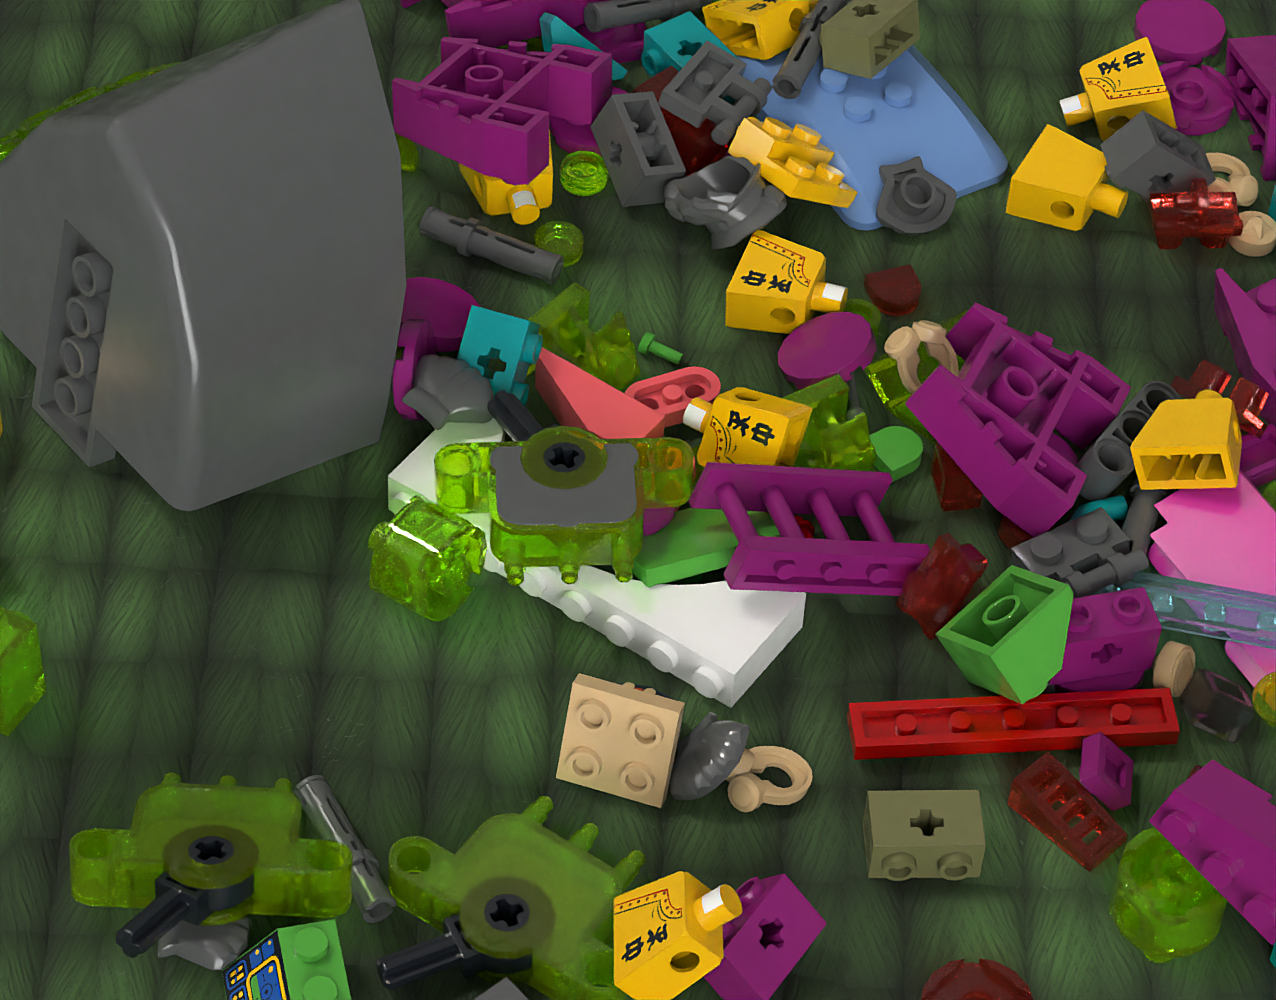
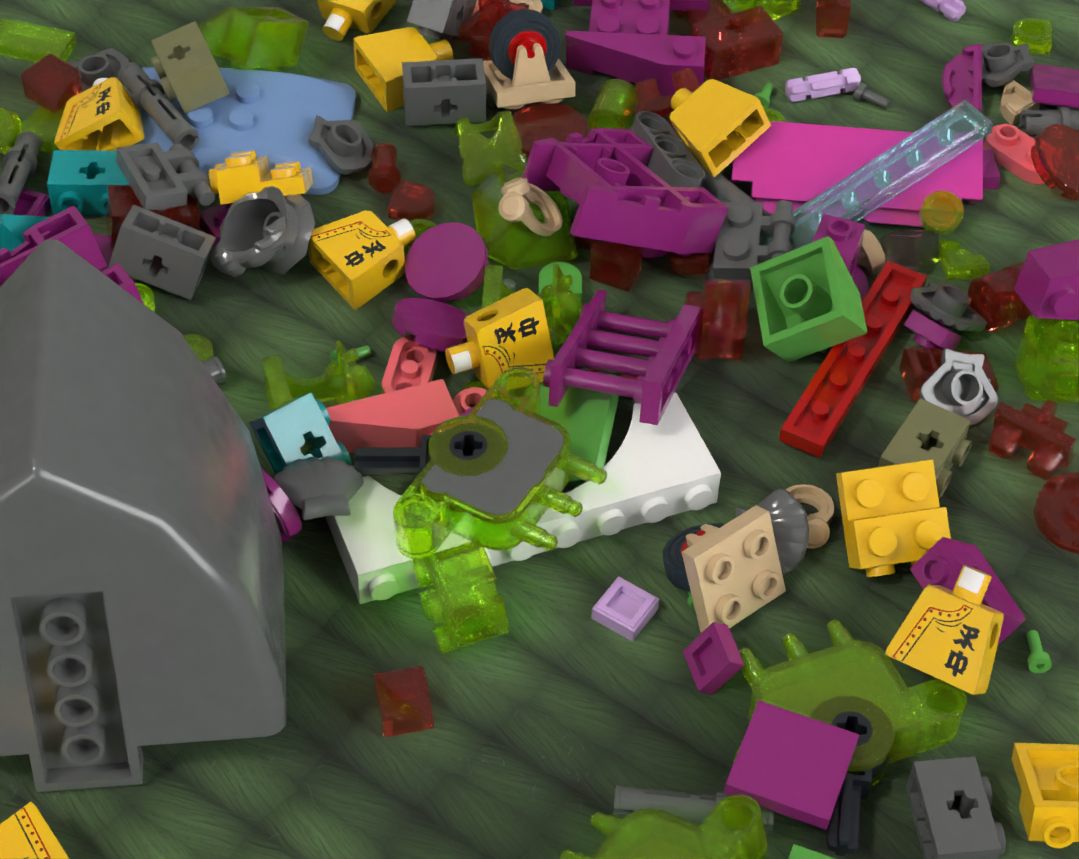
camera: 55 degrees left, 0 degrees up
none -> clear neon green slope [198,7,309,71]
none -> clear red pin [368,142,401,193]
none -> clear red slope [374,666,434,737]
none -> magenta tile [391,298,468,352]
none -> dark grey brick [402,58,486,126]
none -> clear neon green piece [453,111,527,186]
none -> plate [483,9,576,109]
none -> clear red tile [508,102,588,158]
none -> clear neon green brick [588,79,639,130]
none -> lavender tile [591,576,660,642]
none -> magenta plate [683,622,744,695]
none -> magenta tile [724,700,859,830]
none -> yellow plate [836,460,951,577]
none -> dark grey animal [910,281,987,332]
none -> animal [919,349,998,425]
none -> clear neon green tile [937,240,991,281]
none -> clear red hips [988,399,1076,480]

